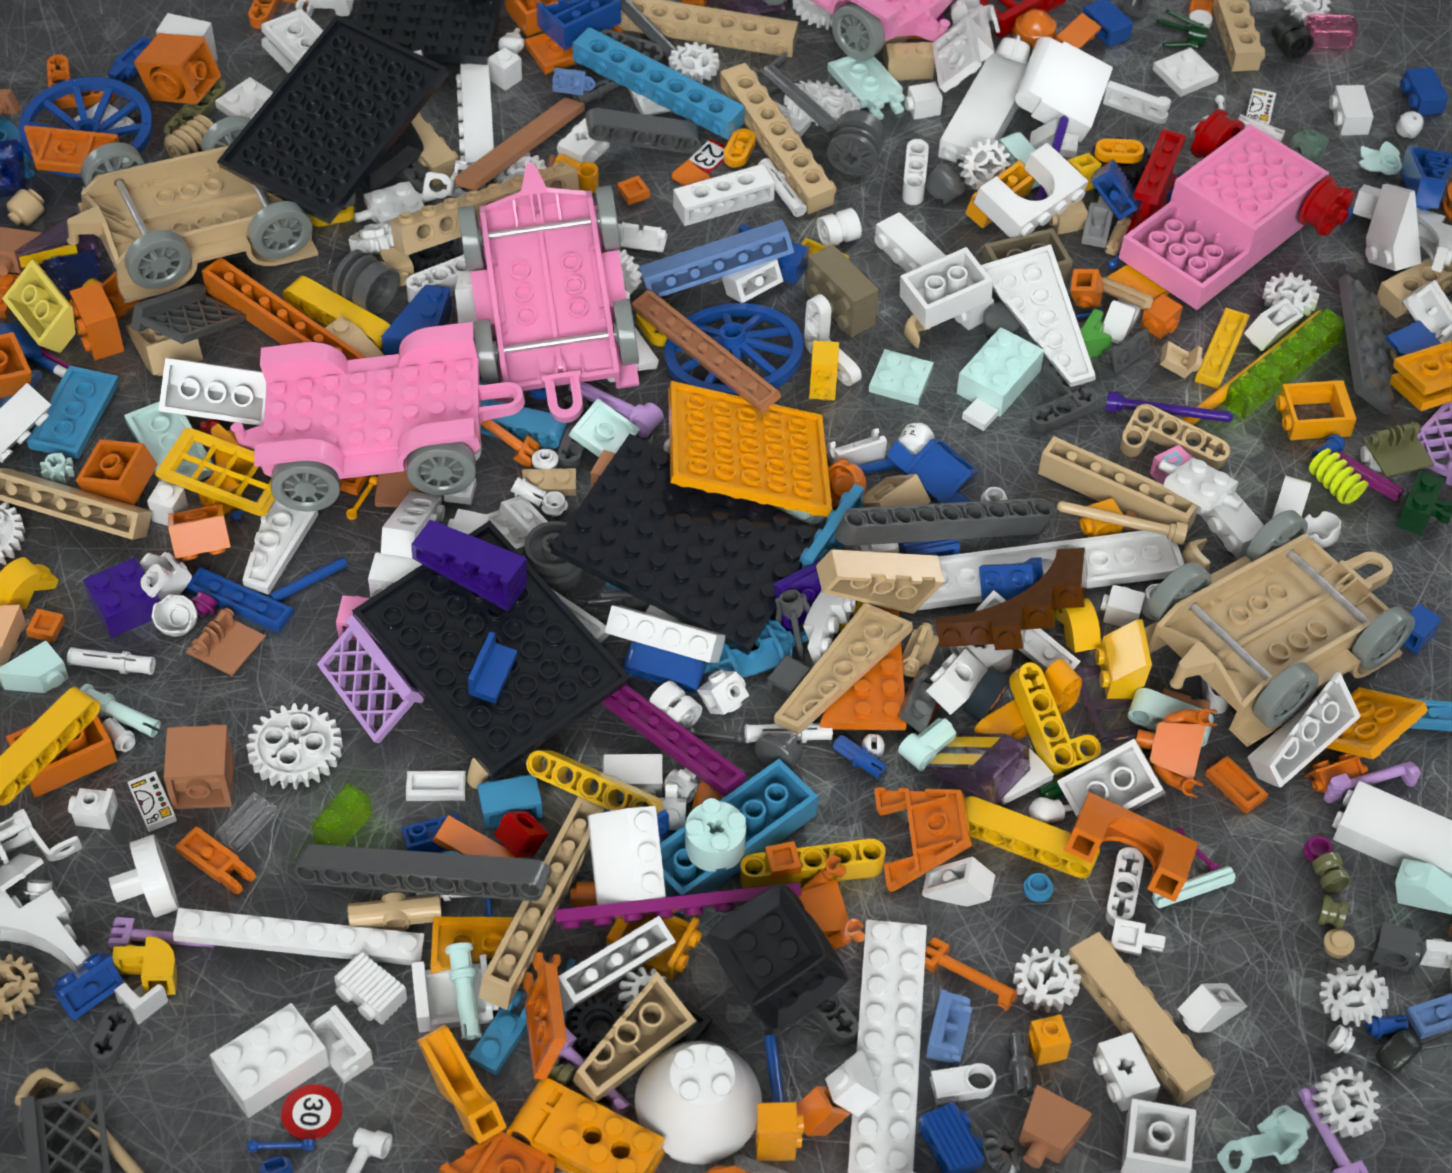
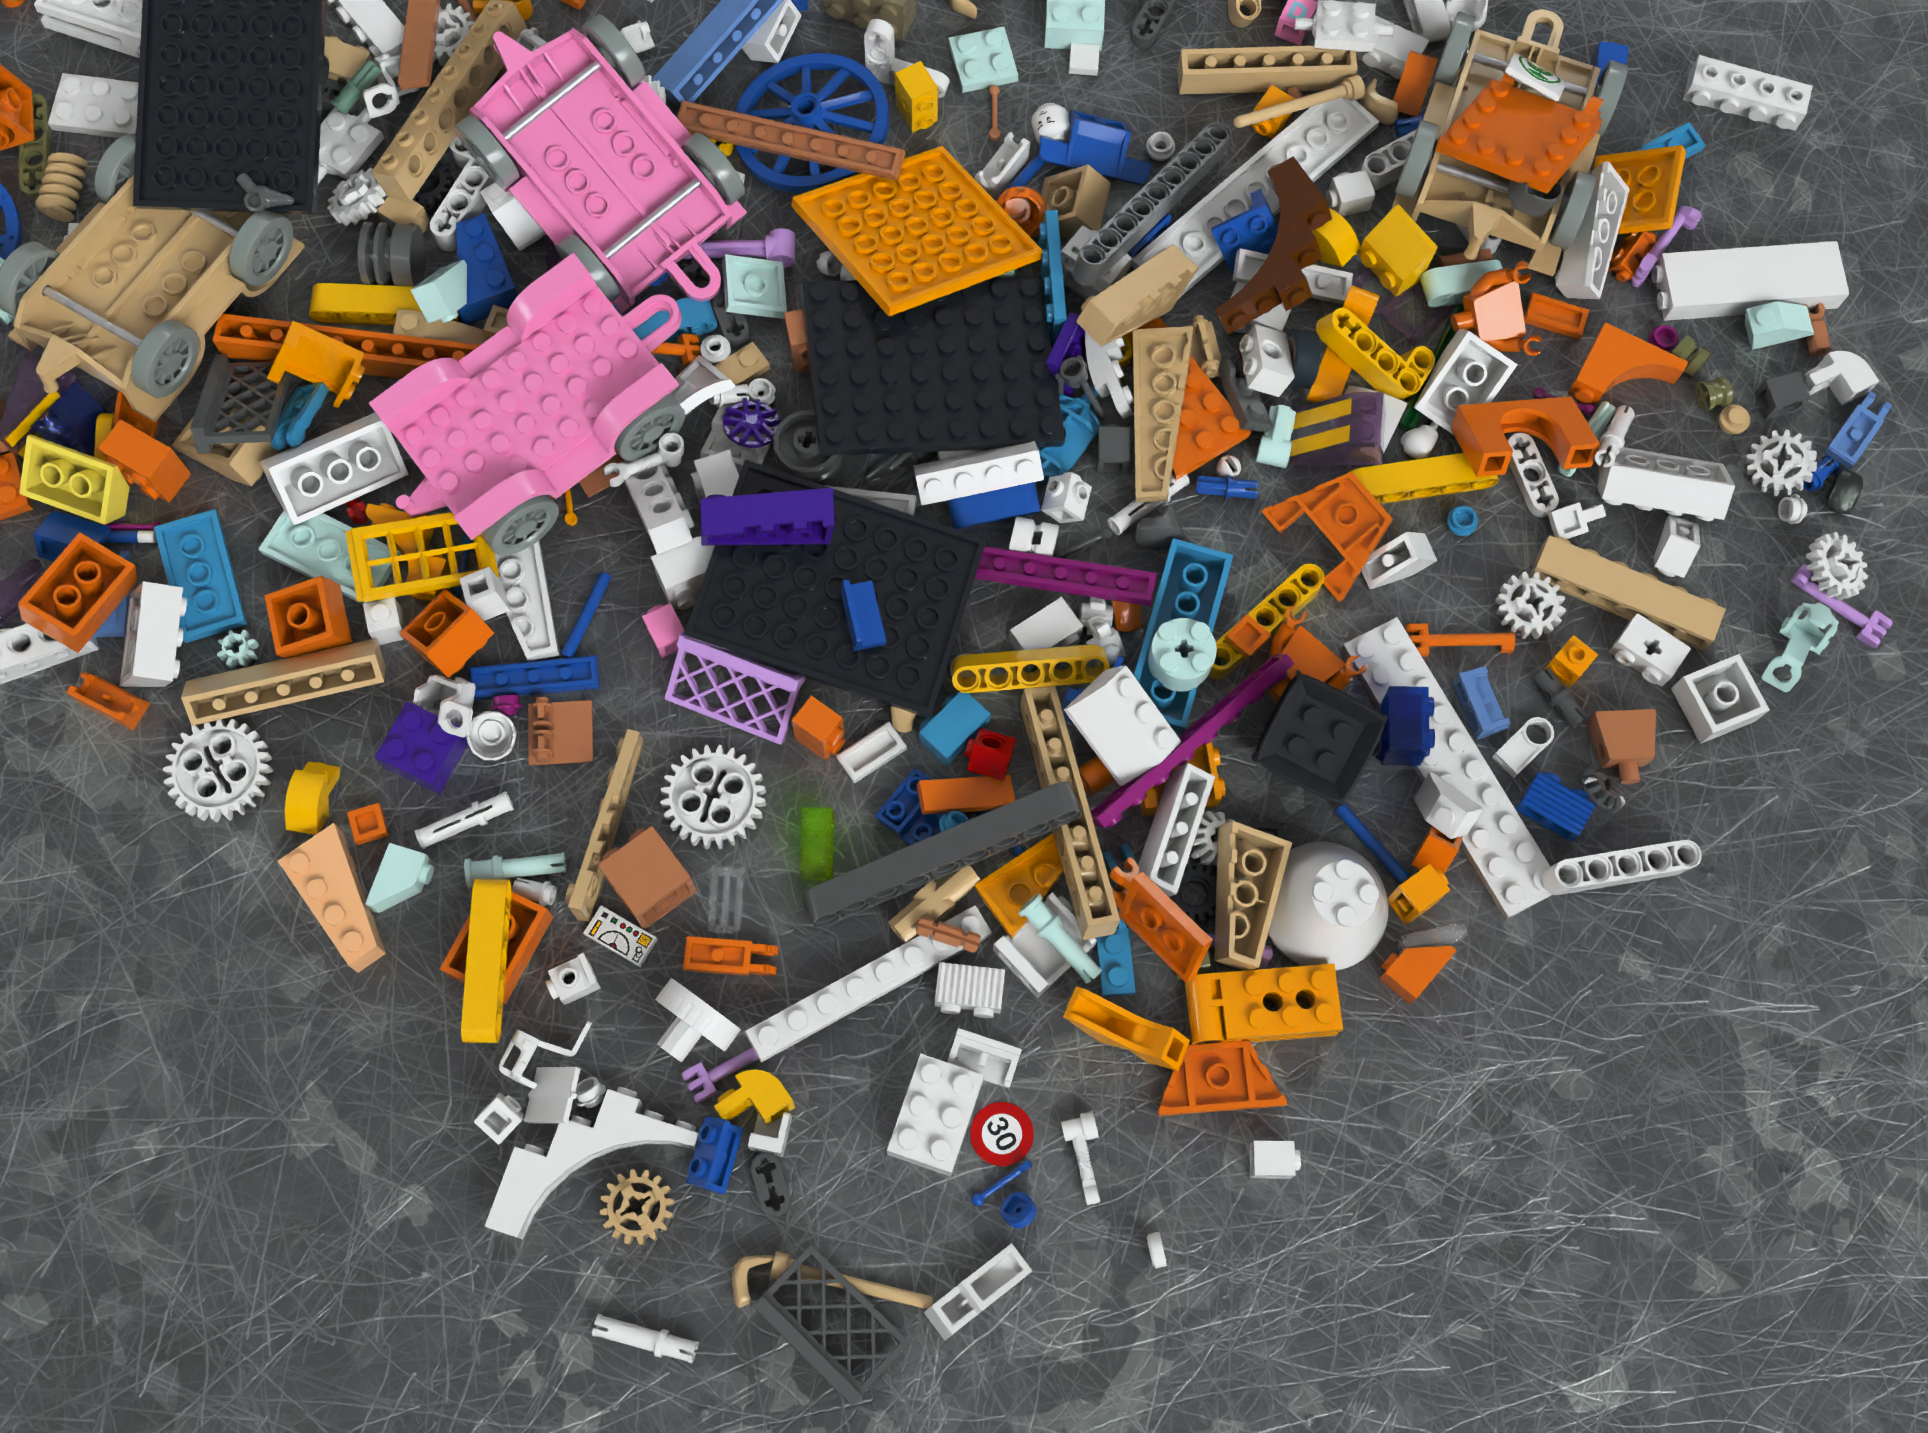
camera: 35 degrees left, 20 degrees up
none -> dark grey animal [236,173,295,213]
none -> light orange panel [267,321,365,408]
none -> dark azure hinge [270,382,329,450]
none -> sand green axle [331,60,381,115]
none -> light aqua slope [410,259,467,323]
none -> white brick [460,567,510,621]
none -> tan wing [565,729,644,923]
none -> white brick [604,433,684,487]
none -> white plate [670,355,735,415]
none -> dark purple wheel [723,398,780,448]
none -> orange brick [792,695,845,761]
none -> nougat axle [916,916,981,953]
none -> nougat hinge [989,85,1001,141]
none -> clear blue brick [1381,686,1435,766]
none -> orange tile [1393,50,1438,116]
none -> orange plate [1436,74,1604,194]
none -> white slope [1503,52,1566,102]
none -> dark grey hair [1507,180,1562,217]
none -> orange arch [1568,322,1688,406]
none -> white pin [1595,405,1635,467]
none -> white slope [1597,447,1735,521]

